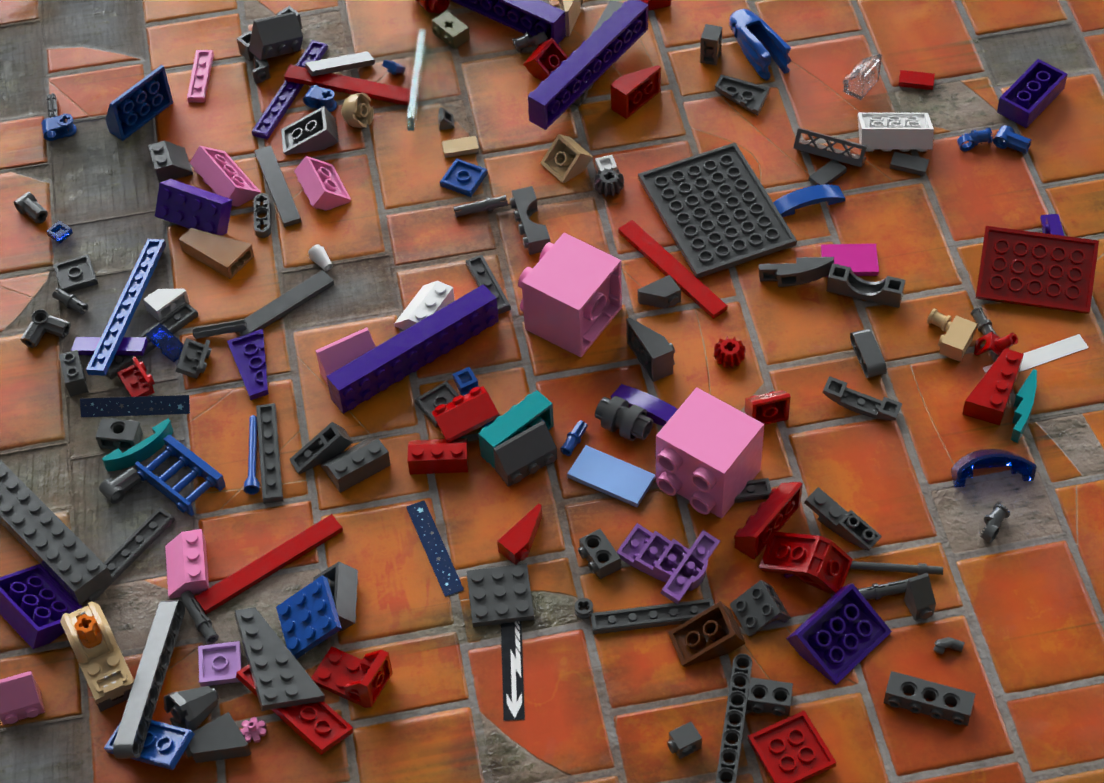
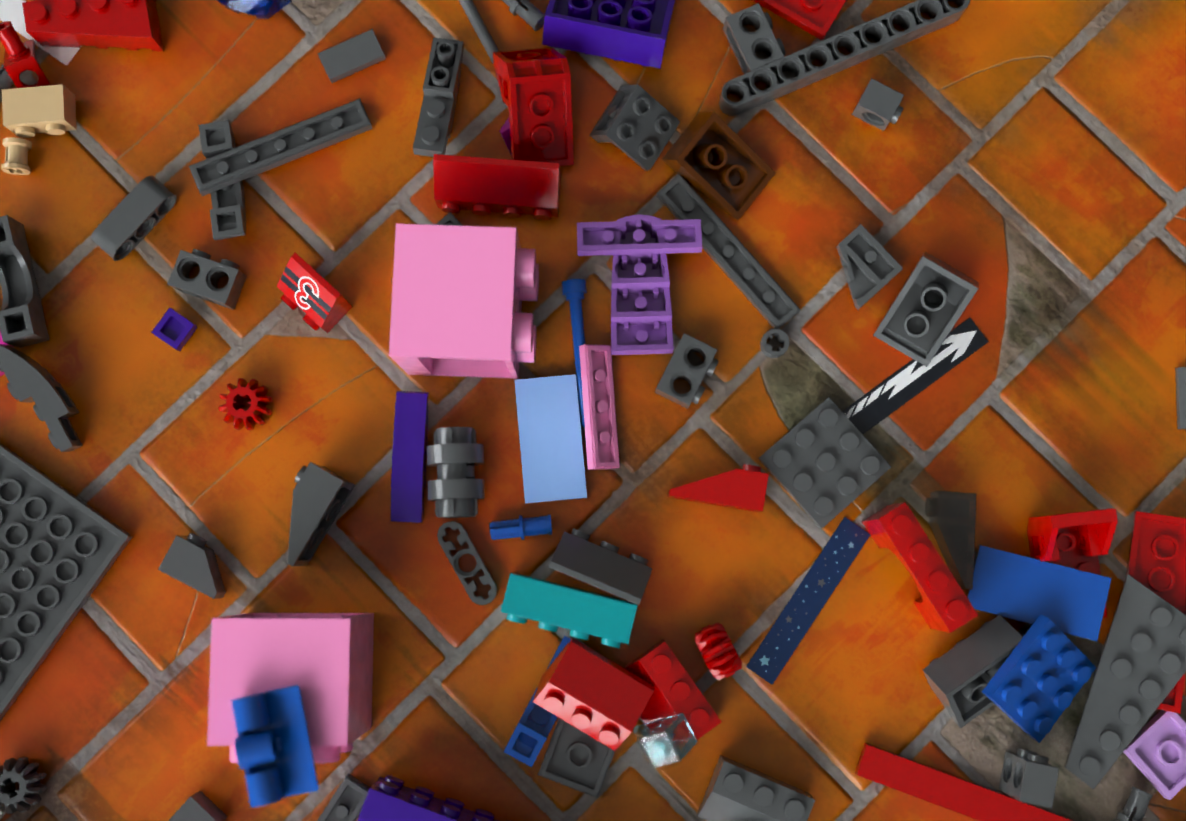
camera: 125 degrees left, 30 degrees up
red tile [618,220,728,319] -> none
none -> dark purple plate [151,307,198,352]
none -> dark grey brick [167,249,247,310]
none -> dark grey tile [189,99,373,196]
none -> blue panel [231,685,319,807]
none -> dark grey tile [317,29,386,83]
none -> dark grey beam [437,521,498,605]
none -> blue piece [561,279,587,427]
none -> bright pink tile [579,344,620,470]
none -> clear light blue slope [632,713,698,768]
none -> red gear [694,622,742,680]
none -> dark grey wing [837,224,903,310]
none -> red arch [862,502,978,633]
none -> dark grey slope [873,252,979,367]
none -> clear smoke slope [925,491,977,590]
none -> blue tile [967,545,1112,642]
none -> dark grey brick [999,748,1059,808]

